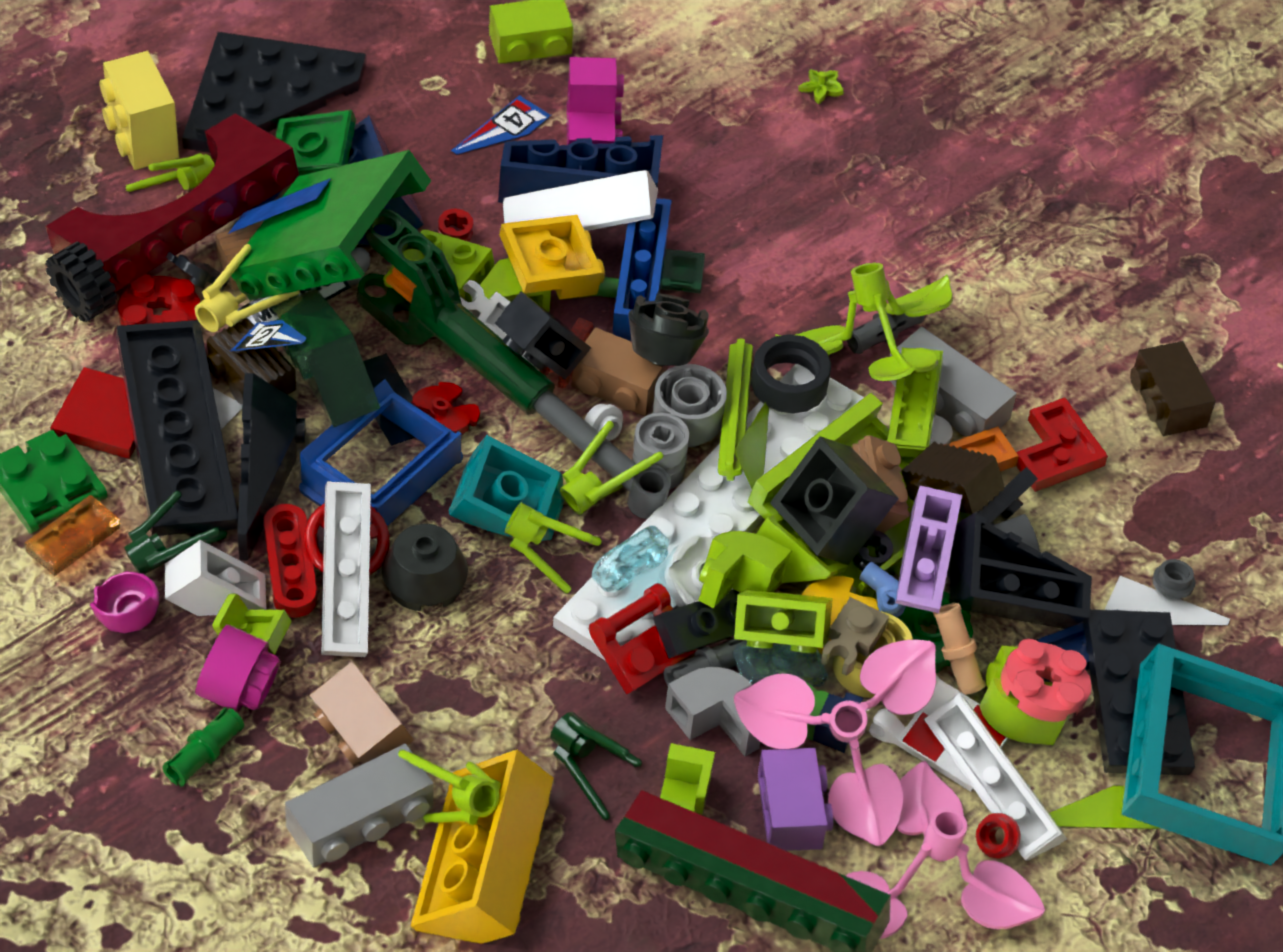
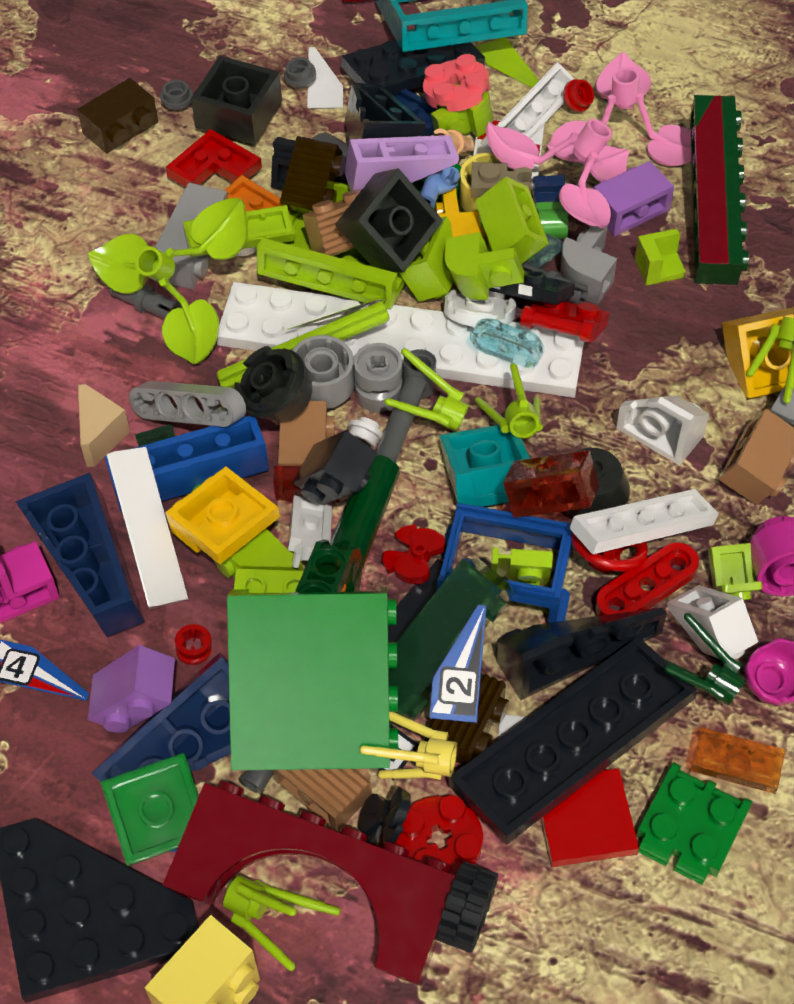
camera: 110 degrees left, 5 degrees up
blue sticker [228,178,331,234] -> none
dark green plant [550,712,642,820] -> none
black tyre [751,334,831,414] -> none
none -> tan slope [78,384,130,467]
none -> medium lavender brick [88,645,175,733]
none -> light grey beam [129,381,246,427]
none -> dark grey plate [160,79,193,110]
none -> pearl dark grey brick [191,55,282,145]
none -> lime plate [491,547,553,586]
none -> clear red brick [503,450,600,518]
none -> white slope [616,396,709,466]

